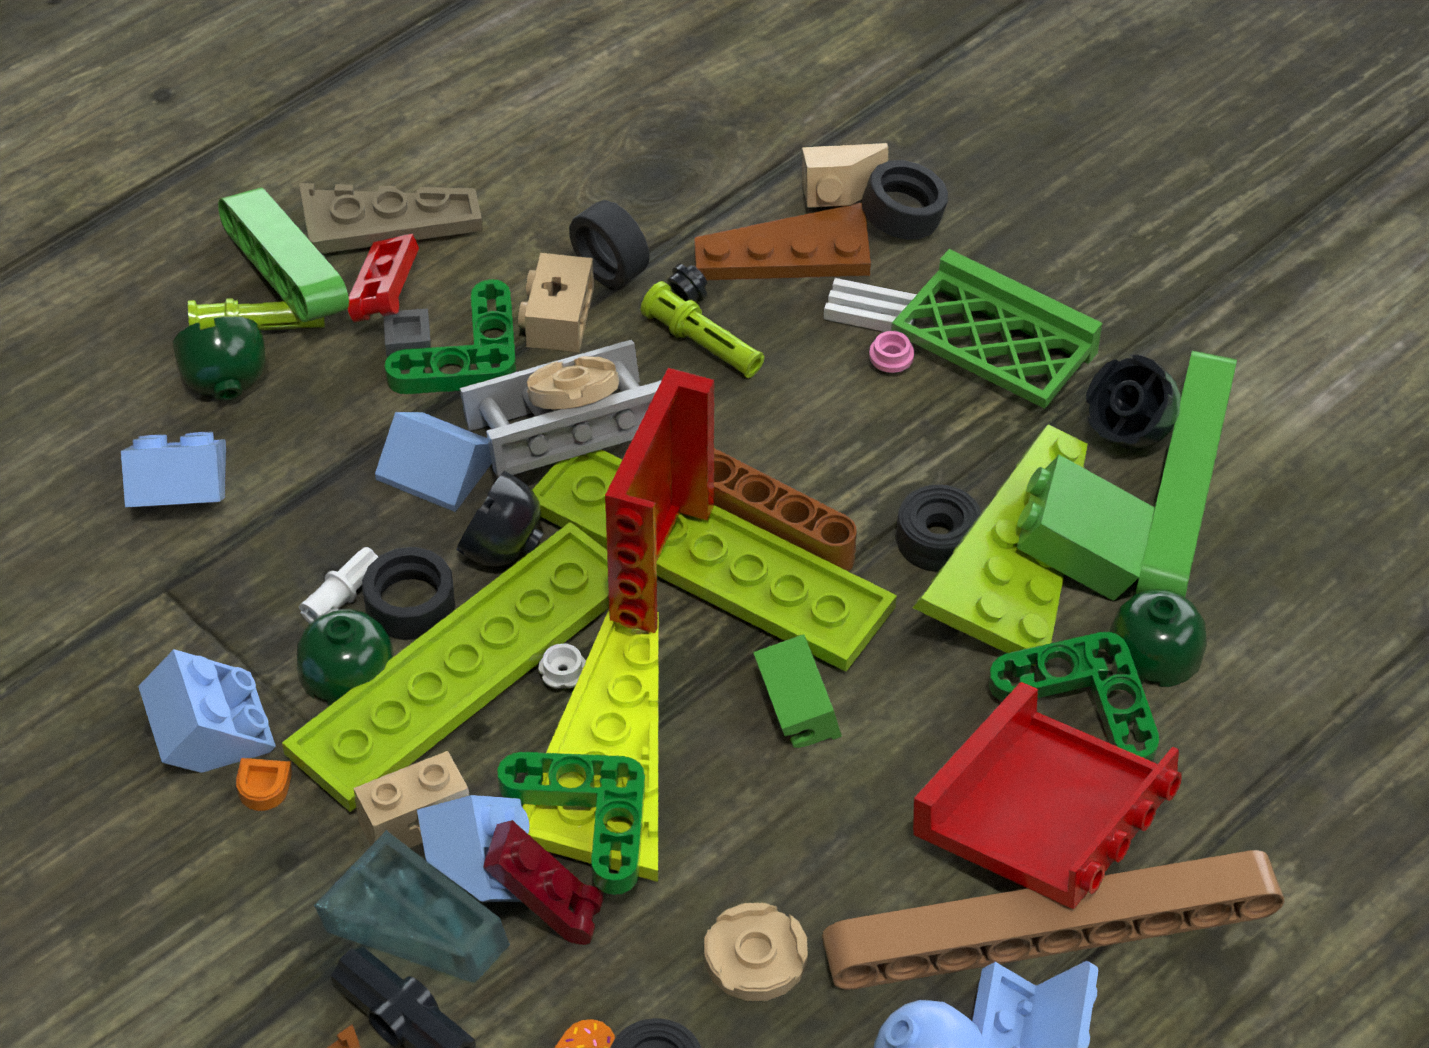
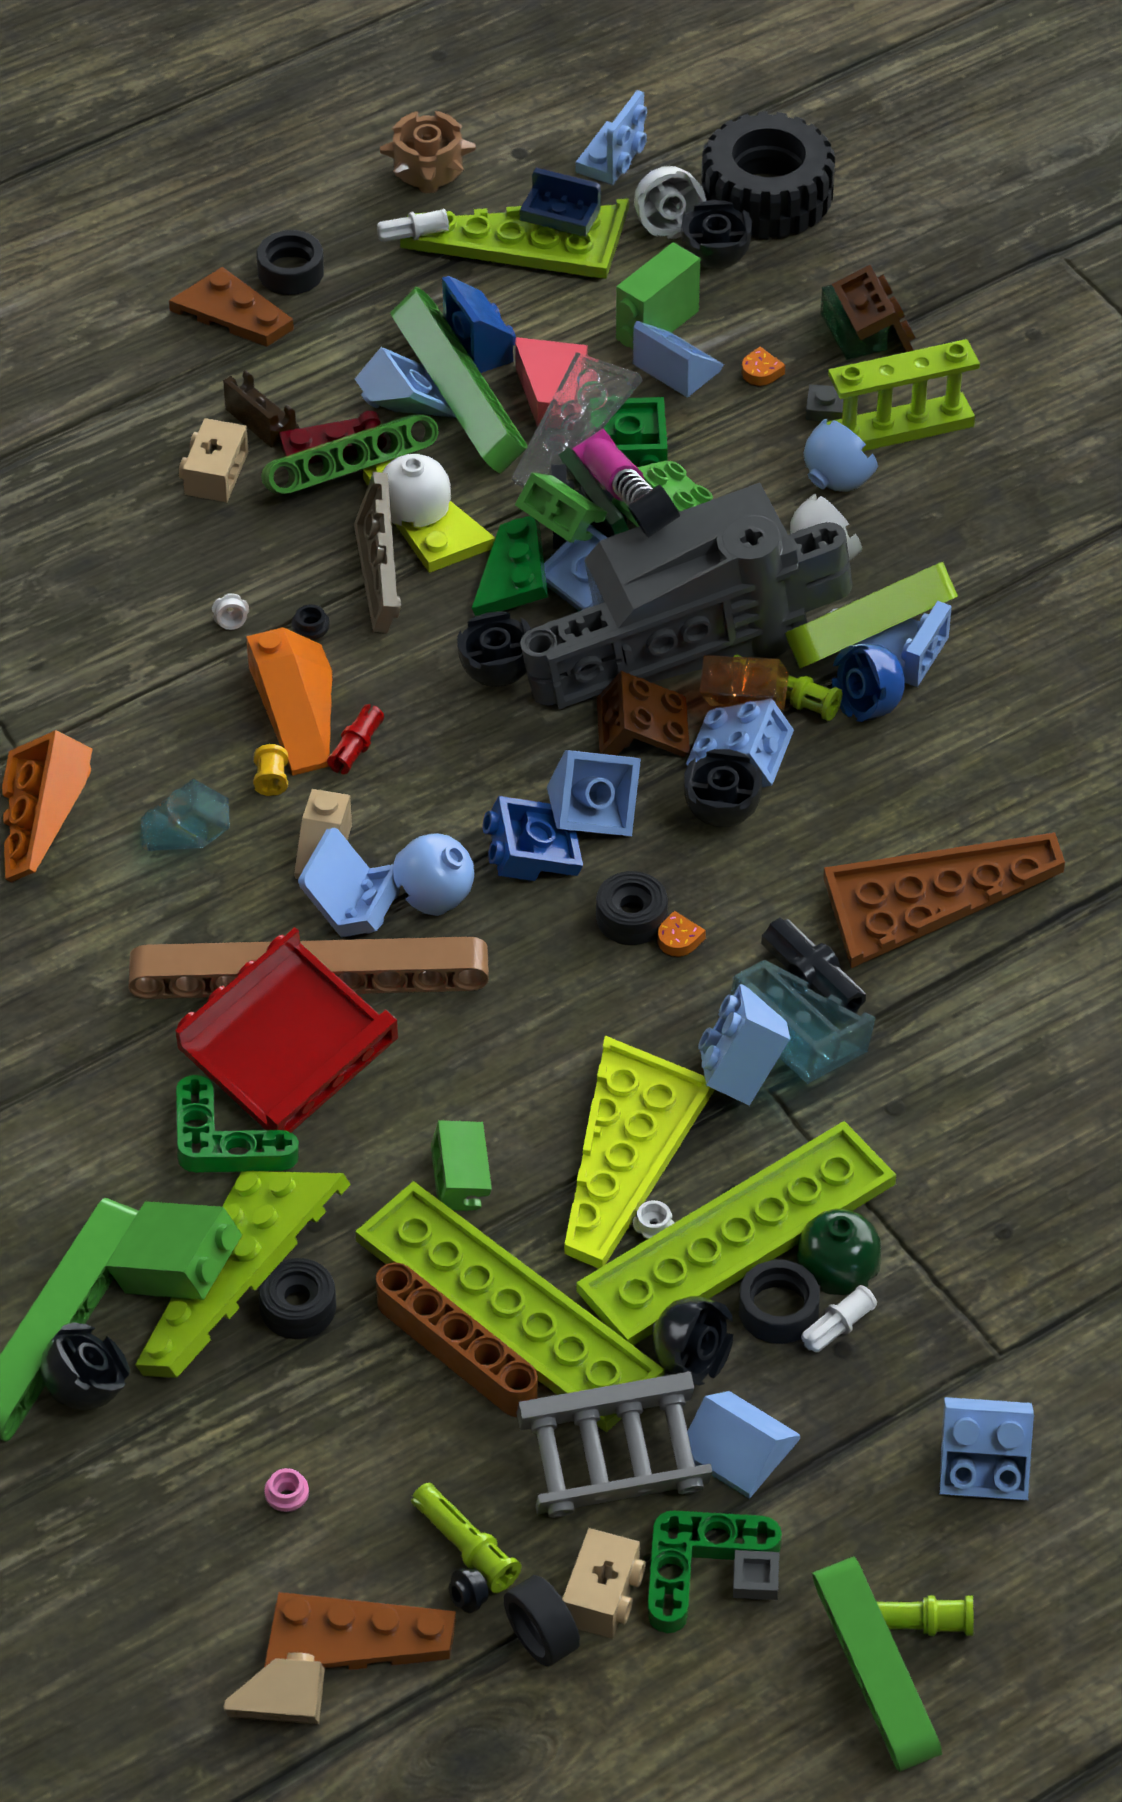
camera: 170 degrees left, 0 degrees up
light blue slope [138,649,276,773] -> none
dark green cylinder [172,317,265,400] -> none
orange tile [236,758,292,811] -> none
dark tan wing [299,183,483,254] -> none
red plate [348,234,419,322] -> none
tan brick [353,751,469,861] -> none
dark red plate [483,820,604,945] -> none
green beam [497,752,645,895] -> none
tan tile [527,356,619,409] -> none
red panel [605,368,714,633] -> none
tan tile [704,903,808,1001] -> none
white tile [824,278,917,332] -> none
black tyre [862,160,948,240] -> none
bright green fence [891,249,1102,409] -> none
dark green cylinder [1109,589,1207,687] -> none

